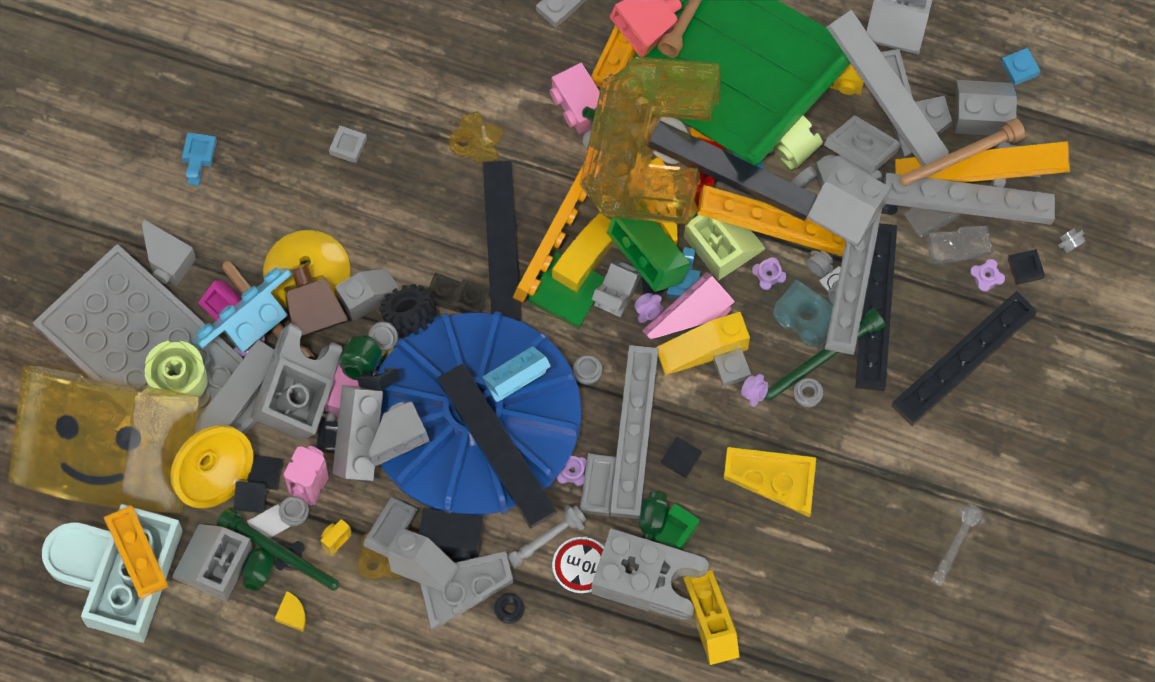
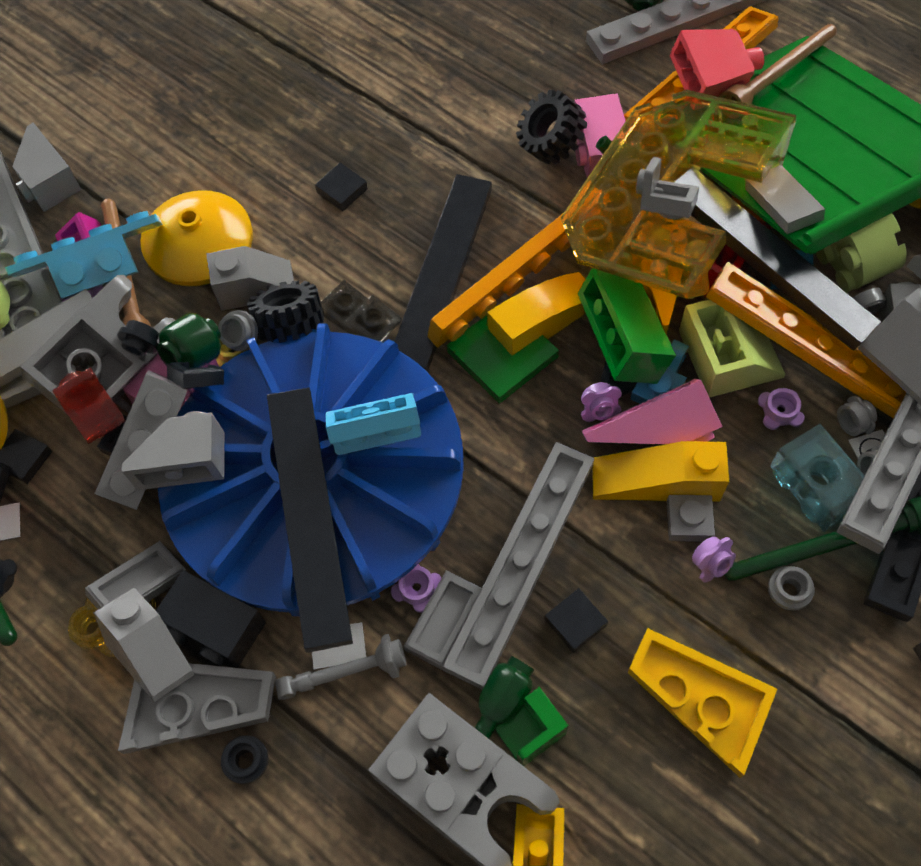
camera: 25 degrees right, 5 degrees down
dark azure plate [182,133,217,186] -> none
light grey plate [279,496,309,526] -> none
bright pink brick [283,446,329,506] -> none
torso [284,263,347,336] -> none
yellow plate [321,519,352,557] -> none
light grey plate [329,126,367,163] -> none
clear yellow plate [449,111,504,164] -> none
sticker [552,537,604,593] -> none
light grey plate [573,356,602,385] -> none
light grey brick [591,259,641,317] -> none
none -> clear red bracket [52,368,126,444]
none -> black plate [117,320,159,357]
none -> white sticker [312,622,366,669]
none -> black tile [315,163,368,211]
none -> black tyre [516,90,587,164]
none -> light grey bracket [636,157,699,219]
none -> light grey tile [745,165,825,234]

